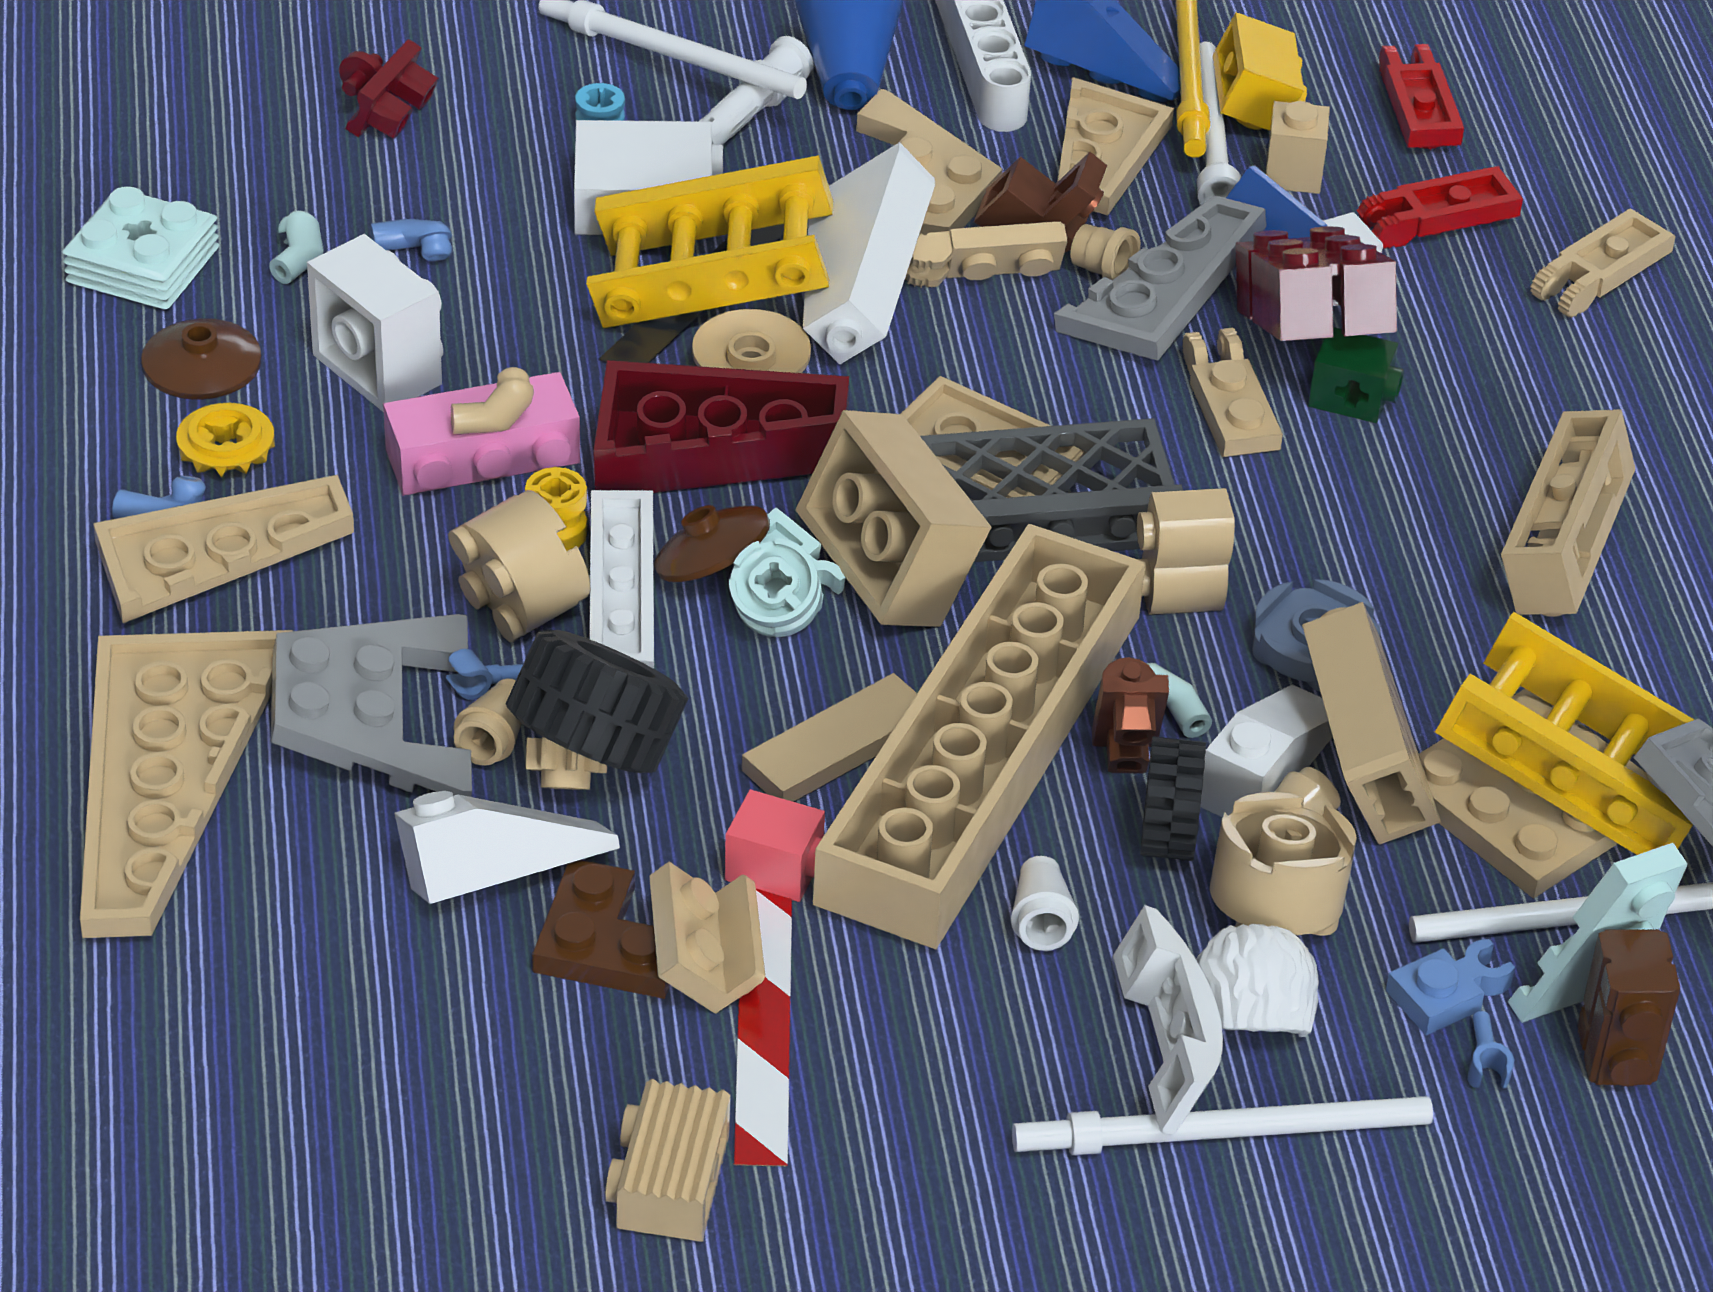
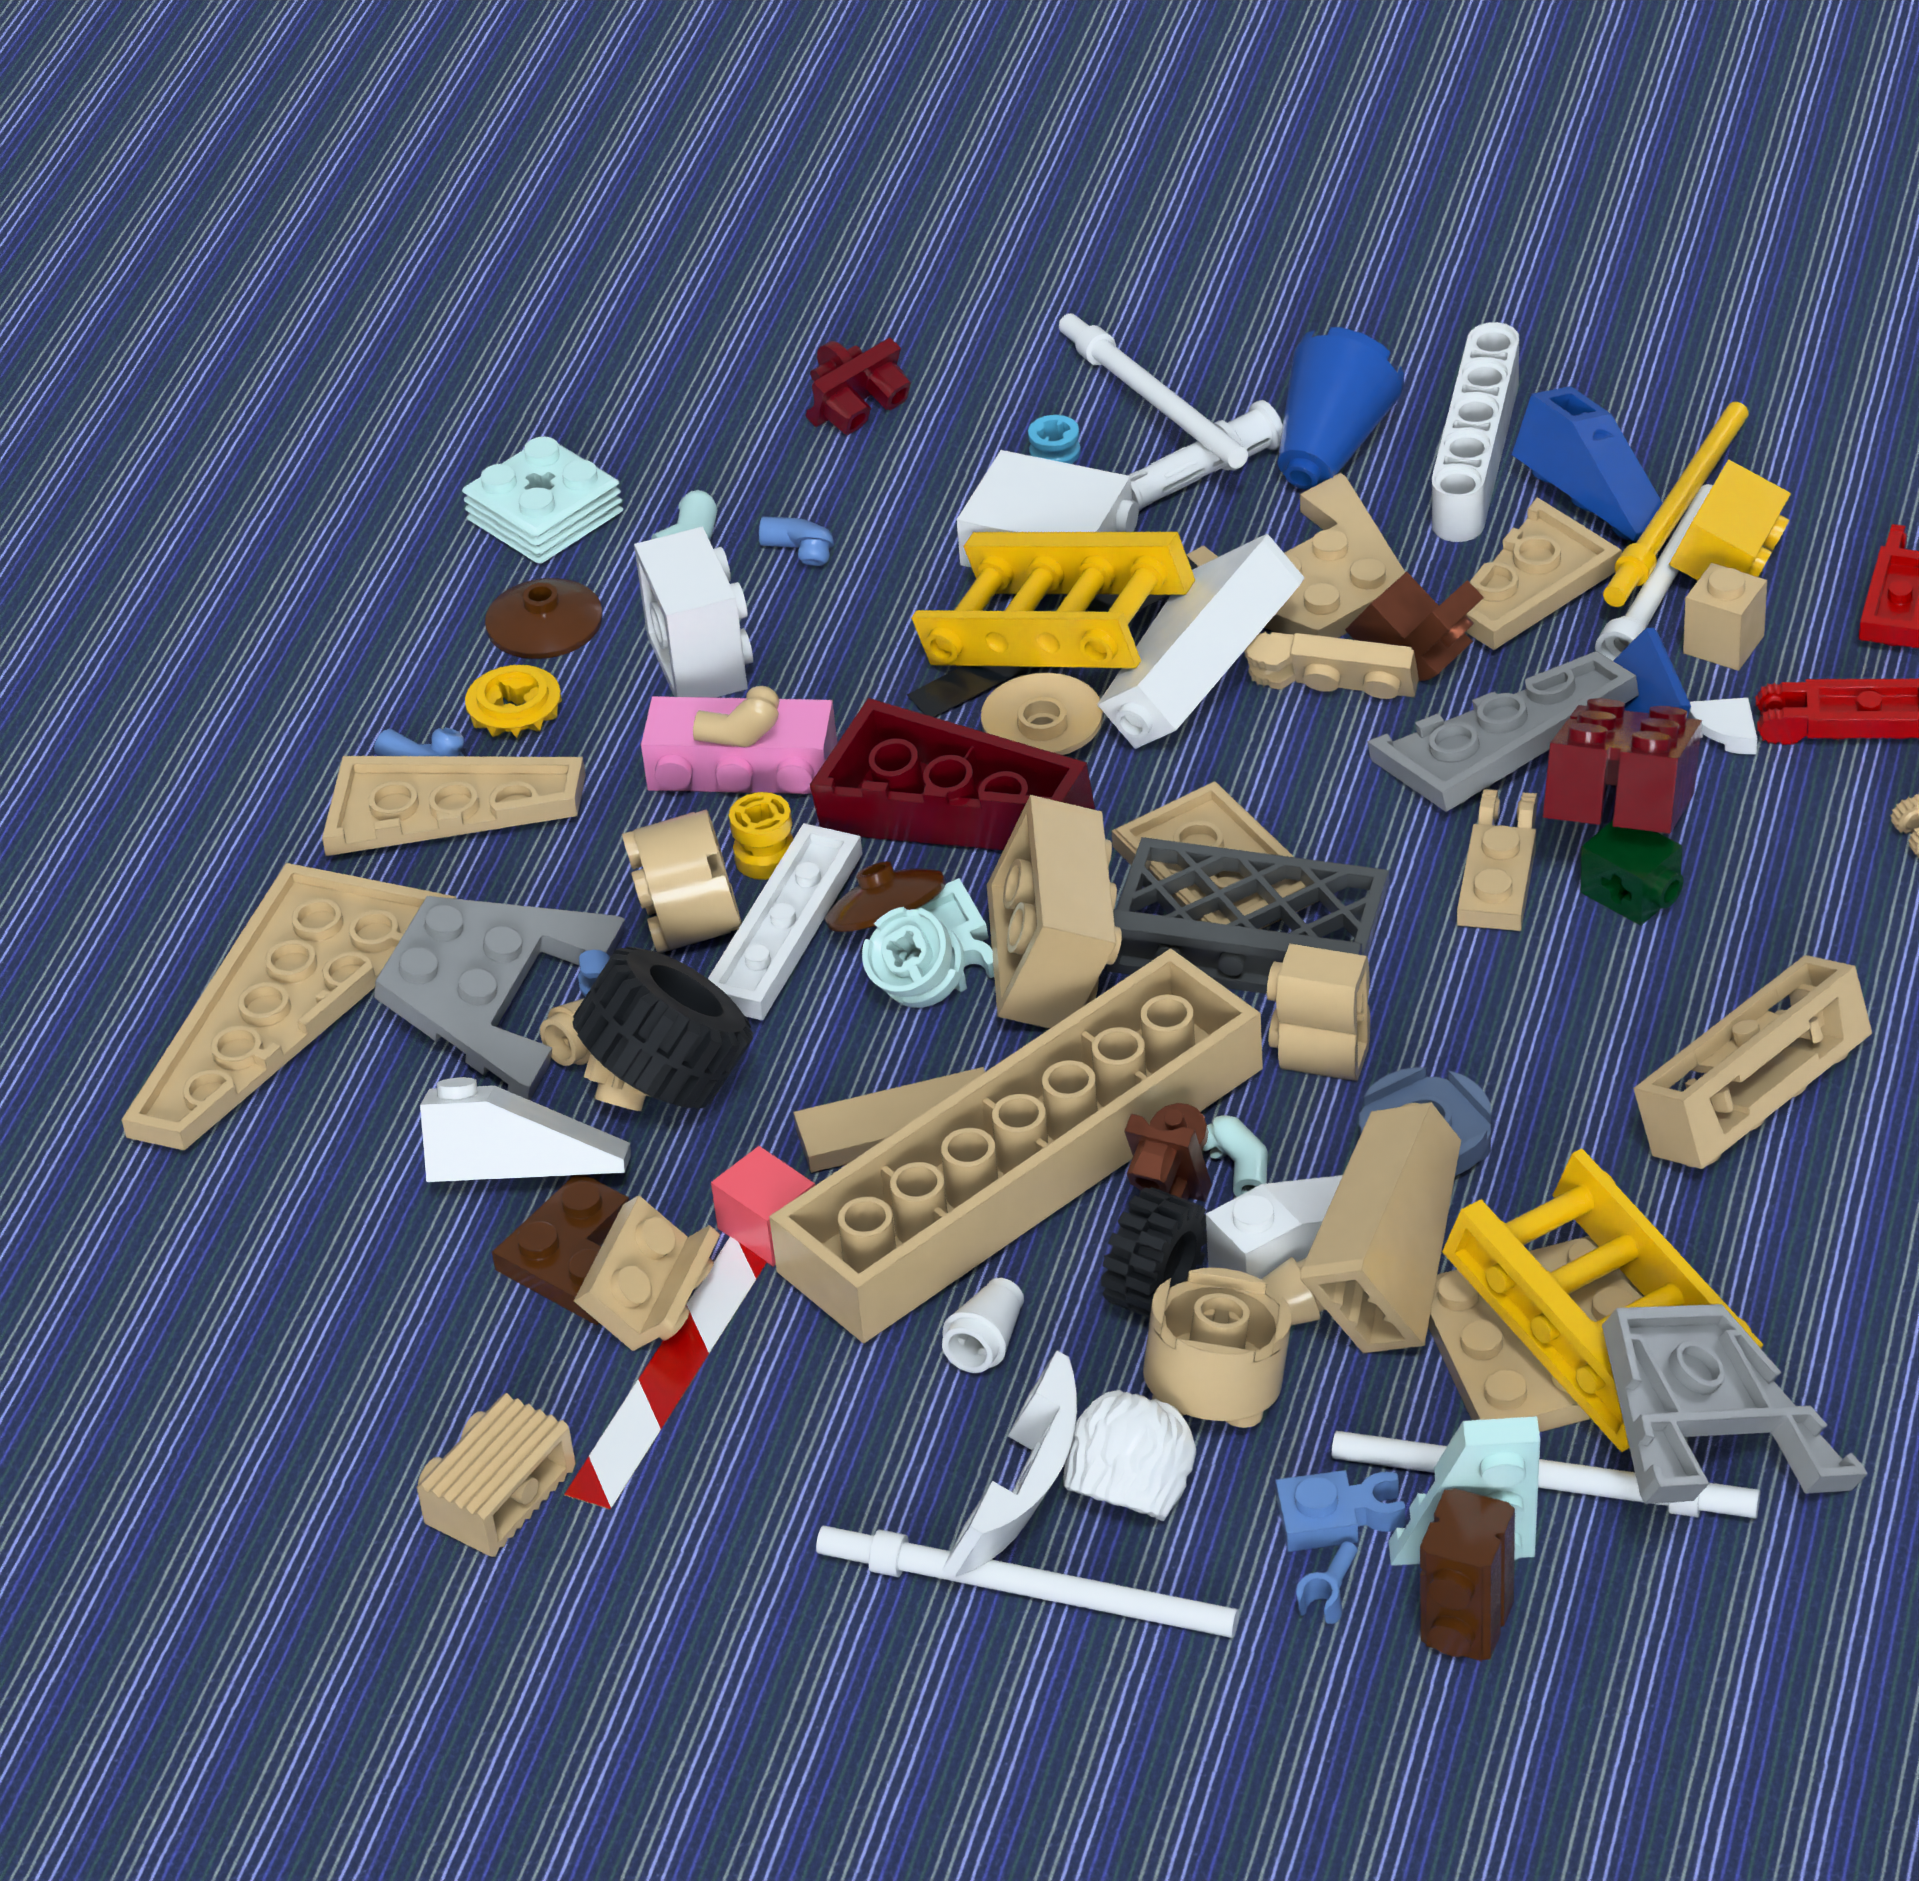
camera: 30 degrees right, 0 degrees up
tan piece [1070,224,1141,280] -> none

